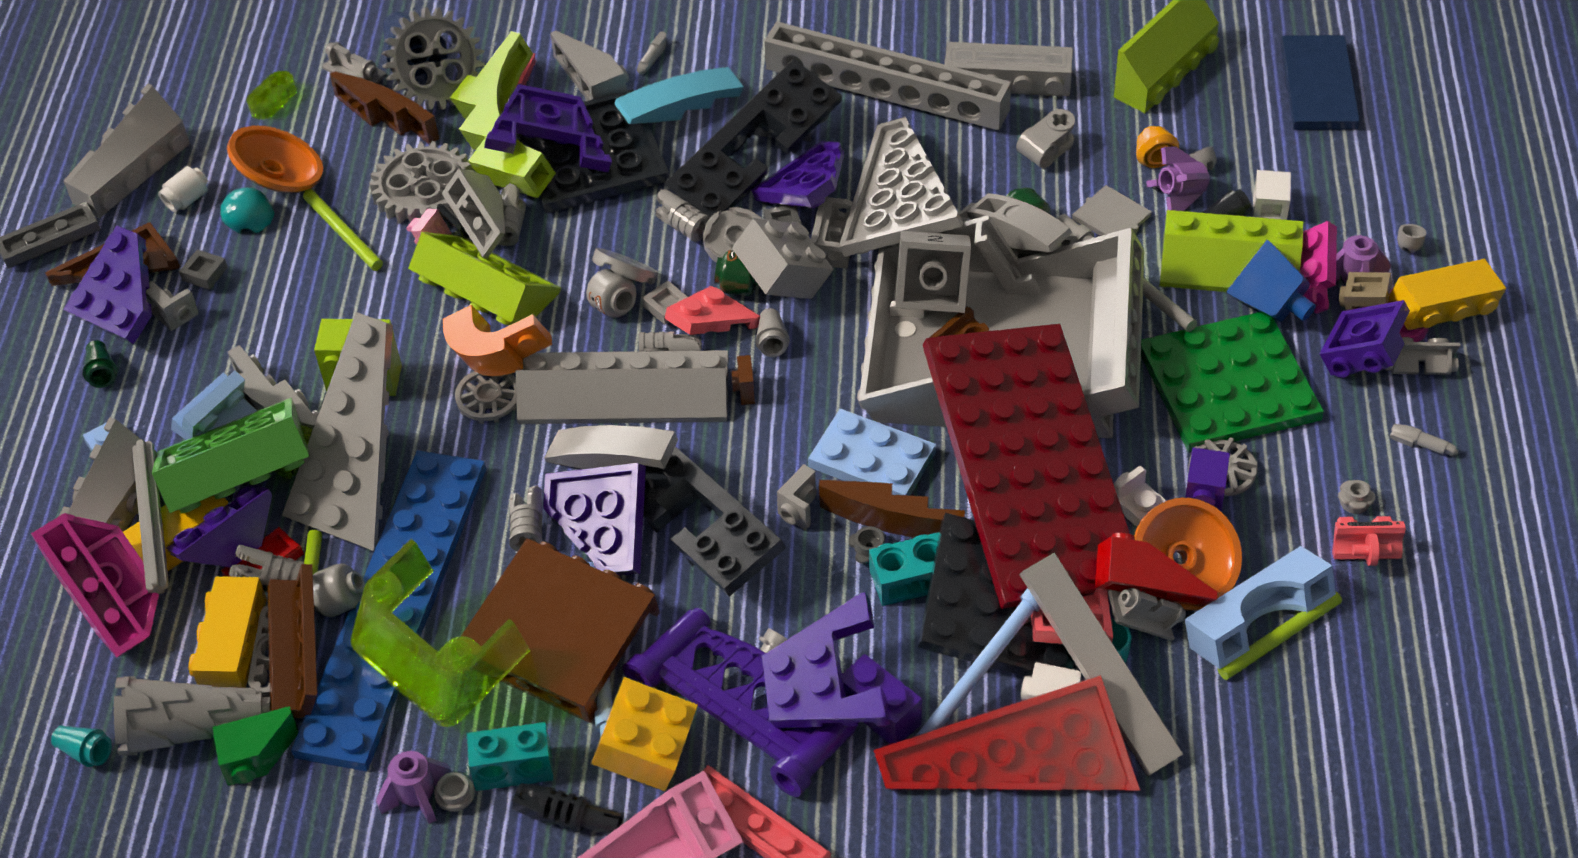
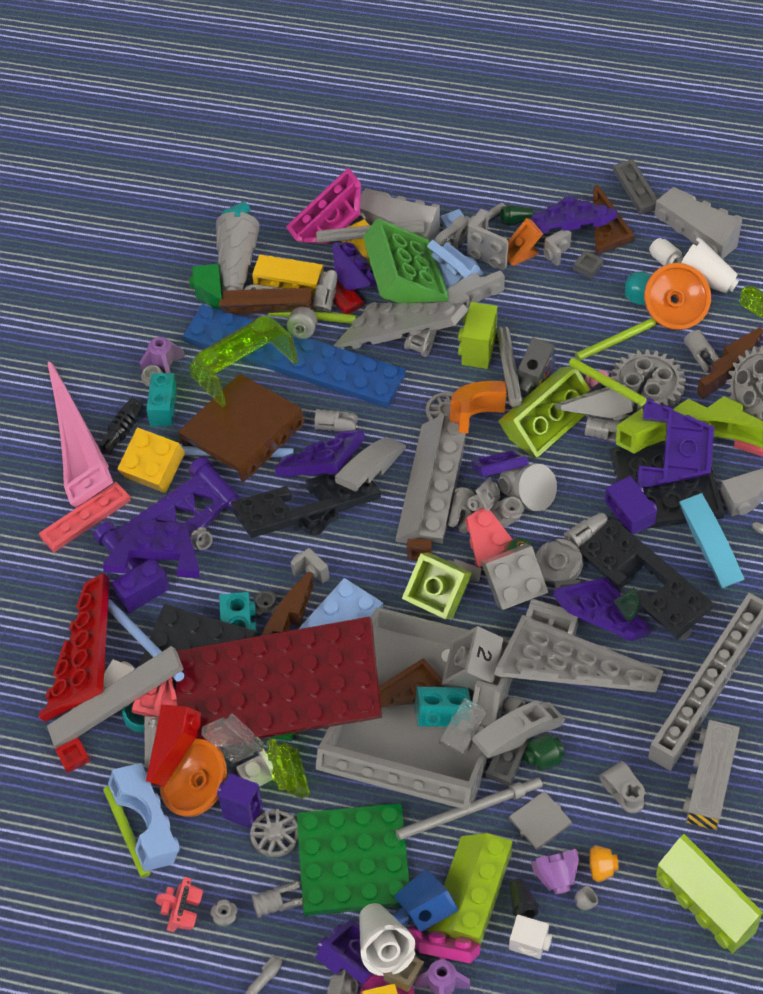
camera: 100 degrees right, 5 degrees up
none -> red tile [55,738,90,773]
none -> clear plate [201,713,264,763]
none -> light grey hinge [251,881,303,918]
none -> clear neon green plate [266,739,310,799]
none -> white cone [359,903,416,976]
none -> lime brick [402,552,472,619]
none -> teal brick [414,687,472,727]
none -> light grey piece [435,202,505,249]
none -> clear plate [439,698,488,756]
none -> light grey bracket [467,209,508,270]
none -> light grey hinge [467,477,501,512]
none -> dark purple tile [471,449,529,477]
none -> light grey axle [497,326,522,407]
none -> light grey plate [500,497,524,519]
none -> orange slope [507,218,543,266]
none -> dark grey torso [518,337,555,396]
none -> lime bar [569,358,647,406]
none -> dark purple brick [604,476,657,535]
none -> clear green tile [614,588,640,623]
none -> white cone [681,237,739,293]
none -> light grey hinge [684,330,720,372]

